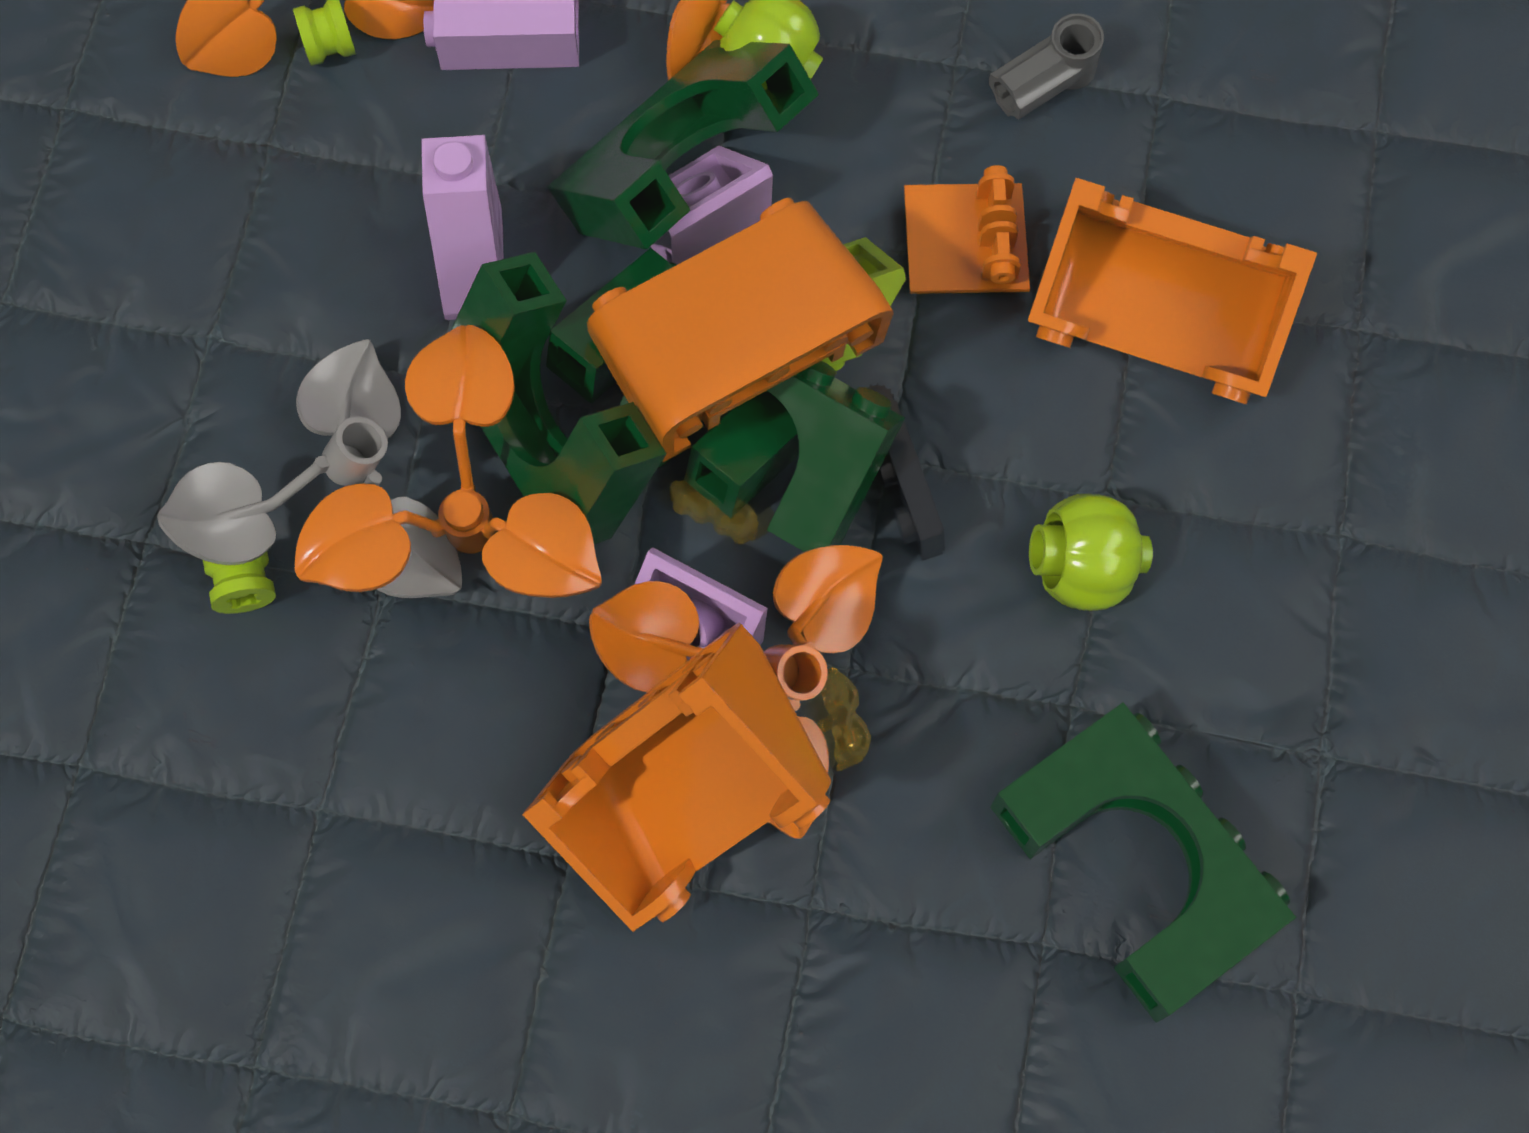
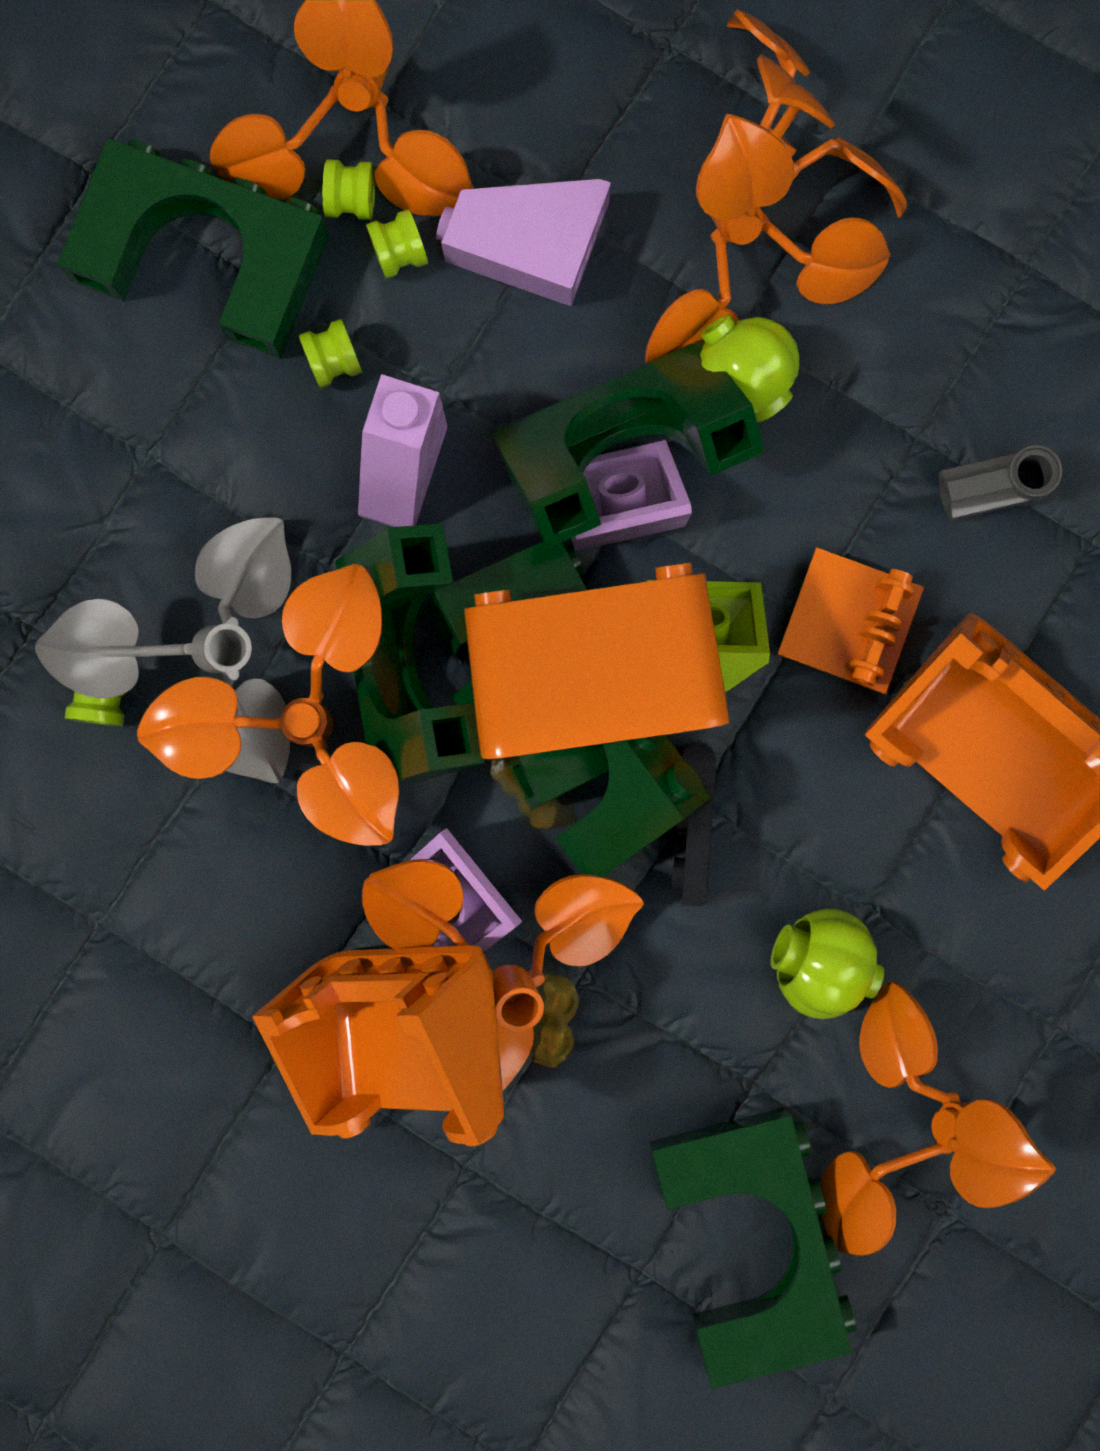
camera: 25 degrees right, 15 degrees up
none -> dark green arch [57,138,329,359]
none -> lime wheel [299,319,363,389]
none -> lime wheel [366,209,428,279]
none -> orange plant [820,981,1056,1256]

